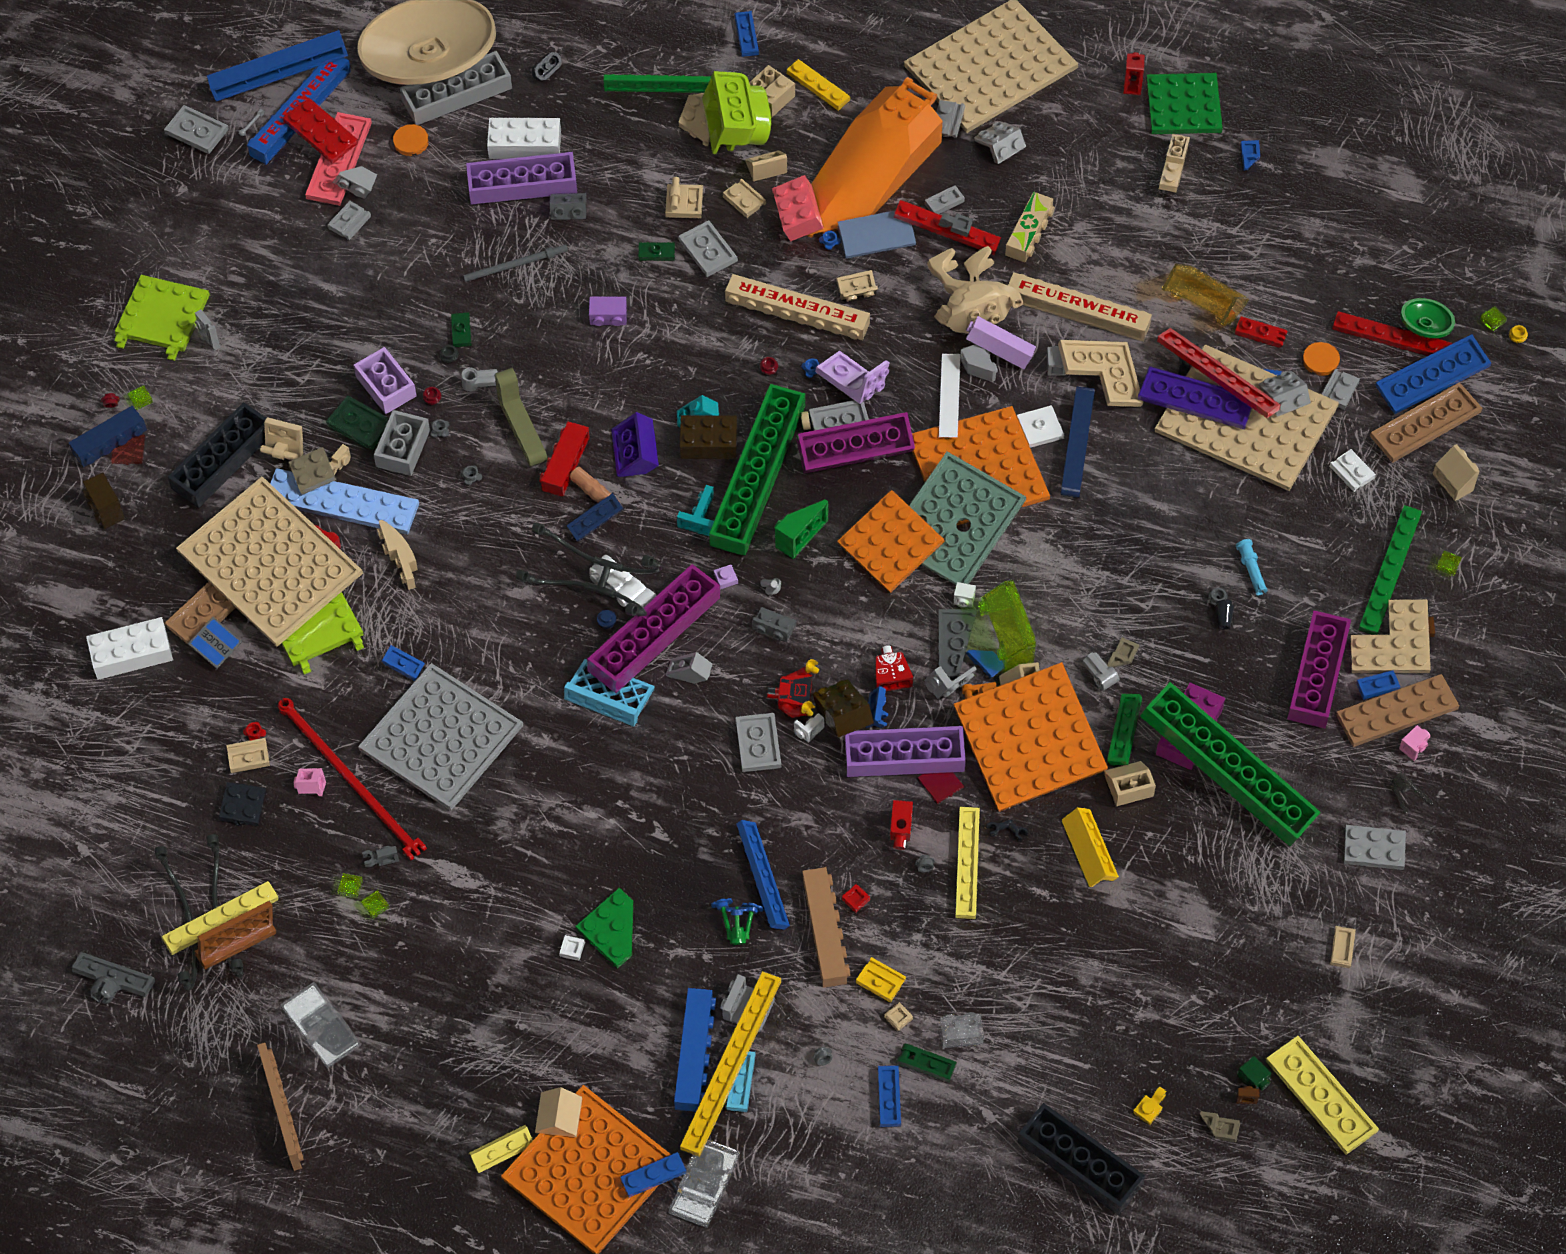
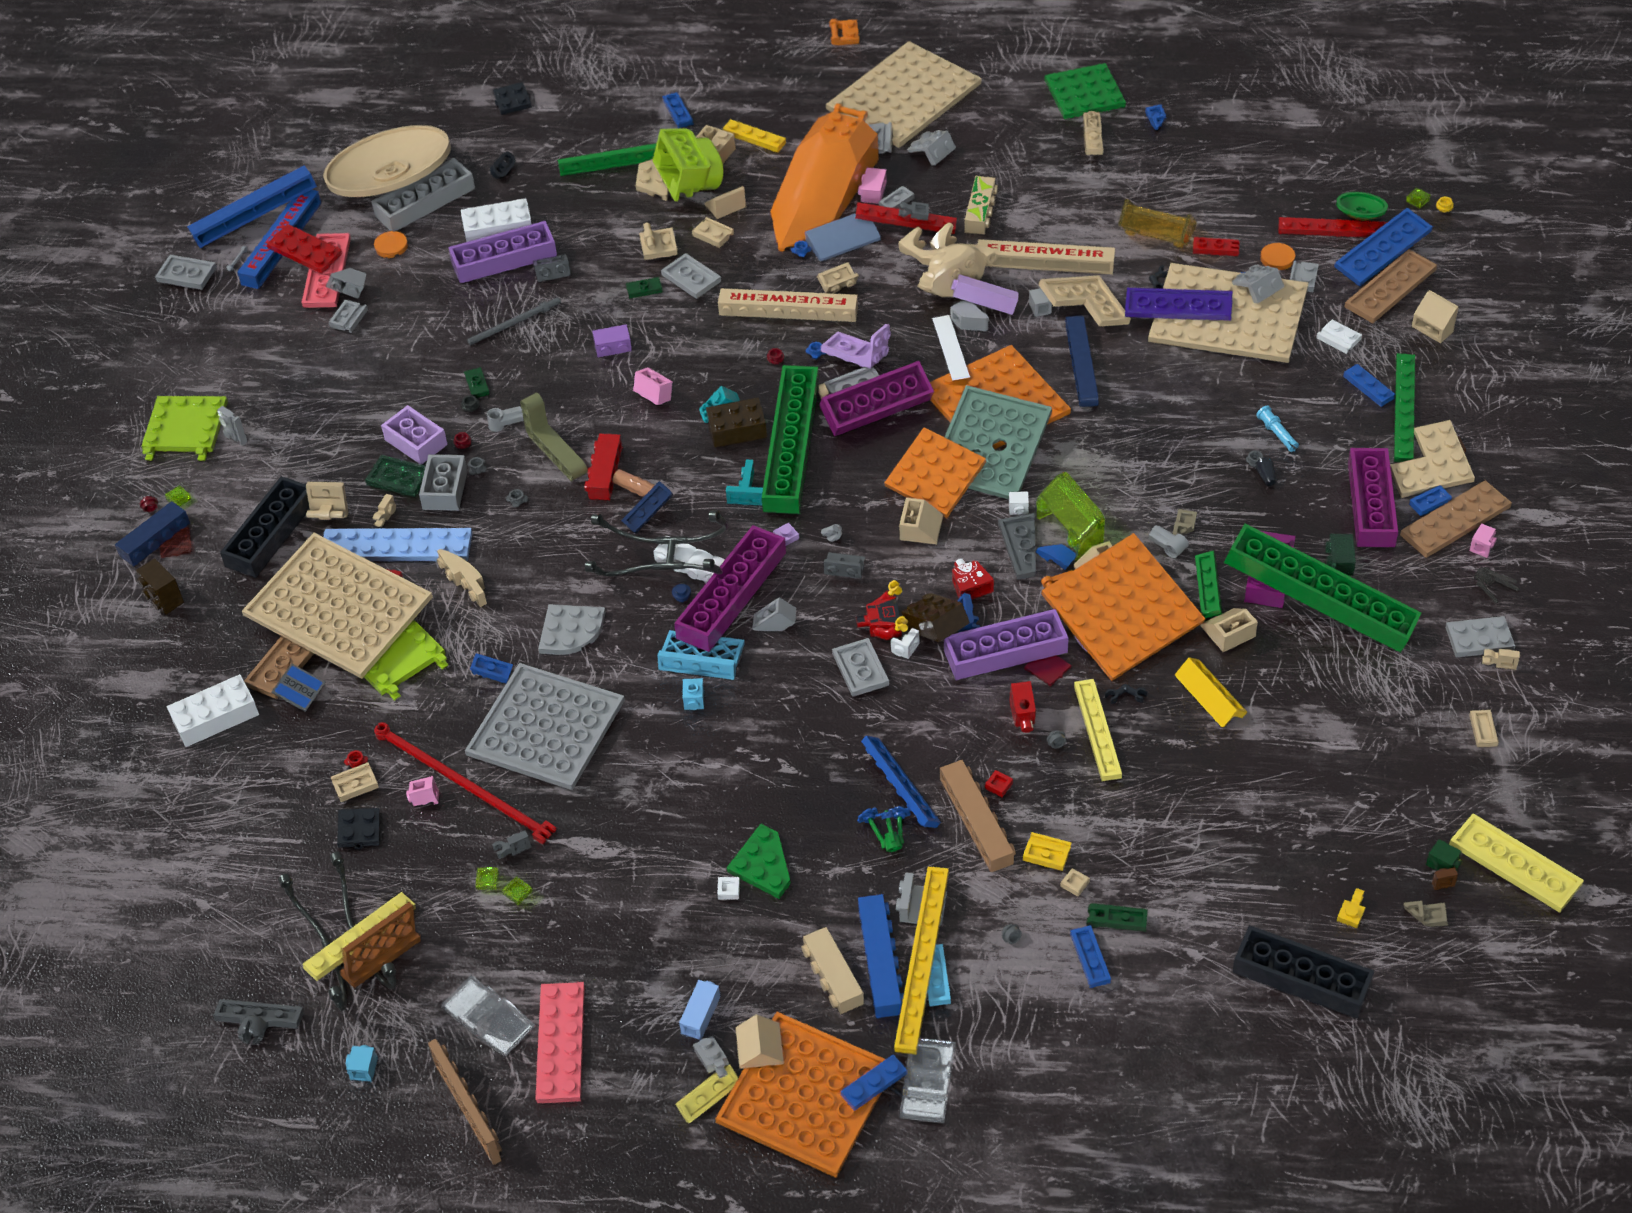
camera: 10 degrees left, 10 degrees down
dark tan plate [289,447,336,495] -> none
dark purple slope [611,412,659,477] -> none
coral brick [772,175,823,241] -> none
green slope [775,500,828,559] -> none
light grey bracket [924,666,977,699] -> none
clear brick [939,1012,984,1048] -> none
white plate [1017,405,1064,448] -> none
red torso [1123,52,1145,95] -> none
red plate [1157,328,1280,418] -> none
clear neon green plate [1437,551,1462,576] -> none
none -> medium azure brick [346,1045,378,1082]
none -> coral plate [536,982,585,1104]
none -> light grey plate [538,604,606,655]
none -> bright pink brick [633,368,673,405]
none -> light blue brick [679,980,720,1040]
none -> medium azure brick [683,678,704,710]
none -> light grey plate [693,1036,729,1078]
none -> tan brick [802,927,864,1014]
none -> bright pink brick [858,168,887,204]
none -> tan slope [899,497,943,545]
none -> clear green brick [1325,534,1356,576]
none -> blue plate [1343,364,1395,407]
none -> tan plate [1482,649,1520,670]

